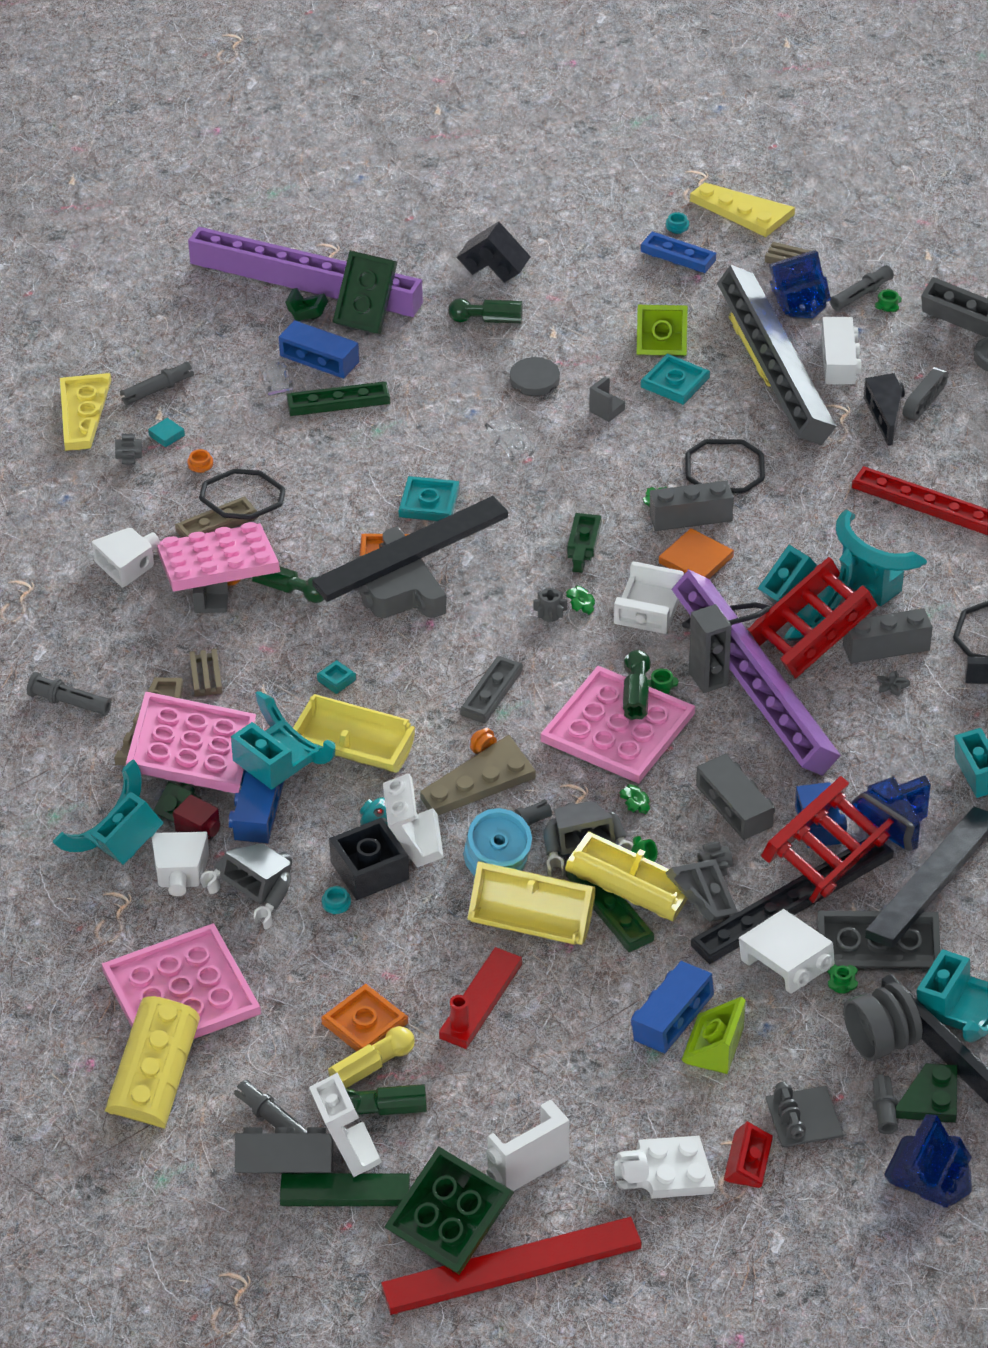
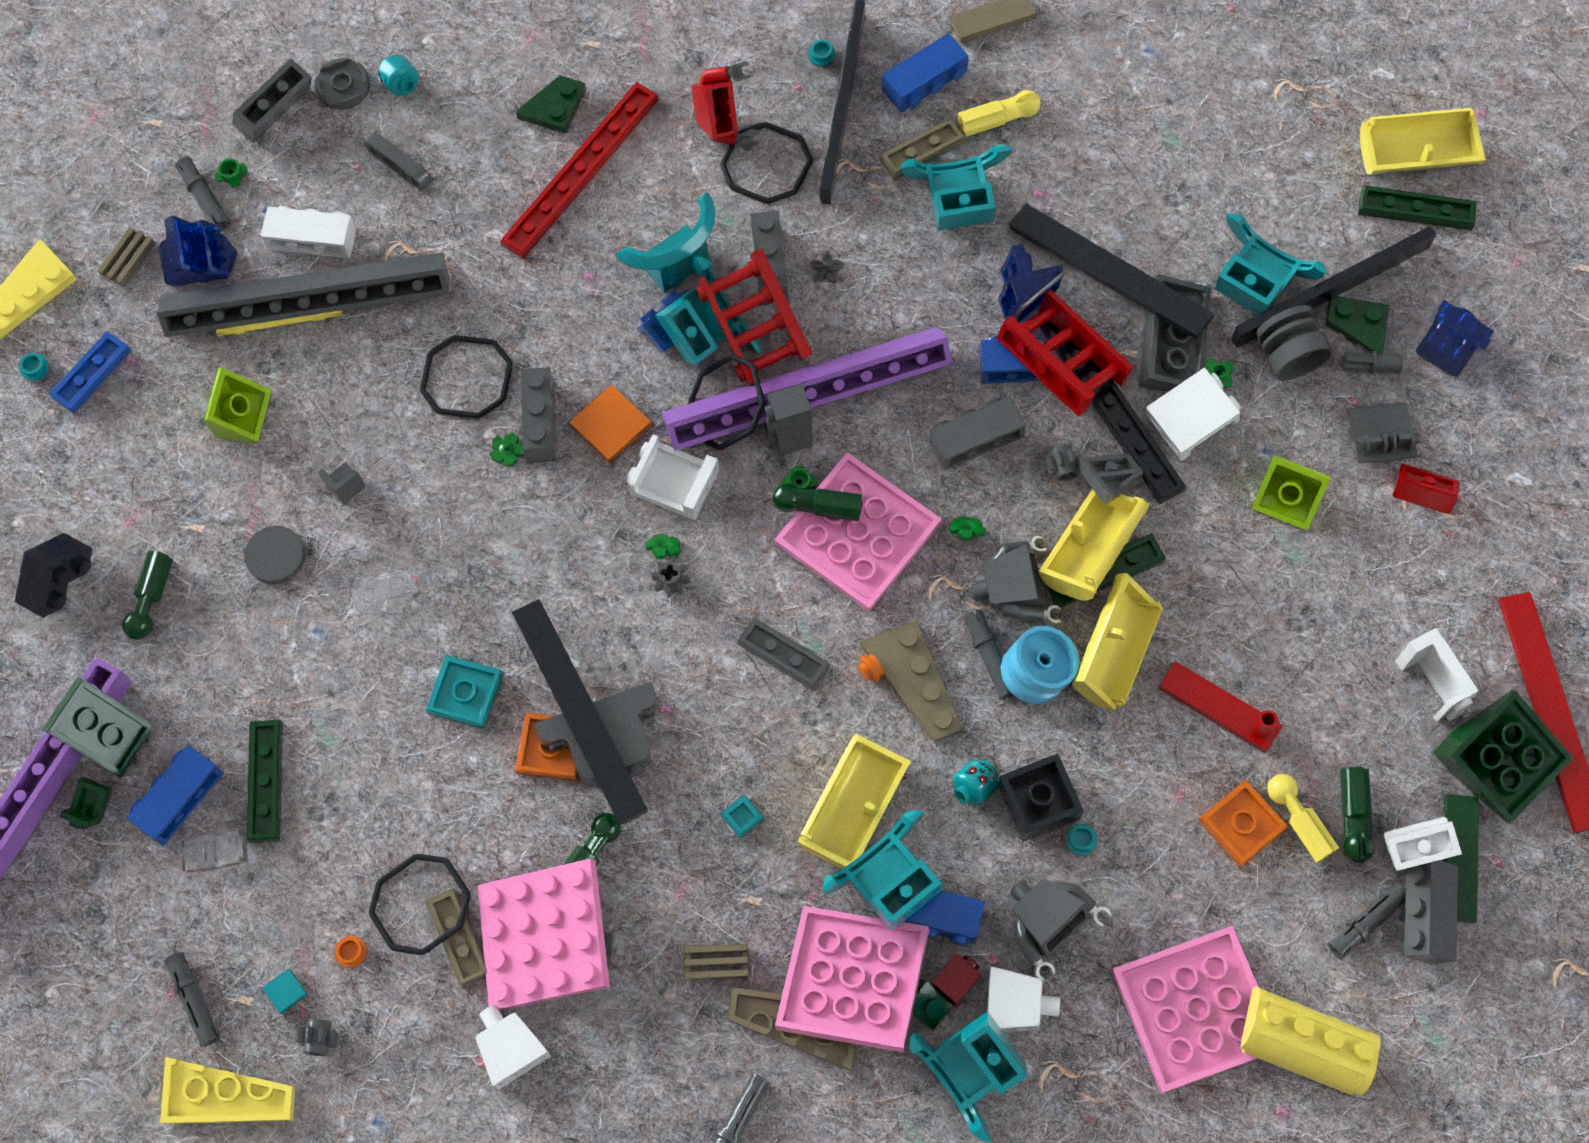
camera: 80 degrees left, 25 degrees up
white panel [383,774,444,867] -> none
dark green hinge [567,513,602,573] -> none
white plate [614,1136,715,1199] -> none
green plate [631,836,658,862] -> none
blue brick [631,961,714,1054] -> none
teal tile [640,354,710,405] -> none
black slope [863,373,905,446] -> none

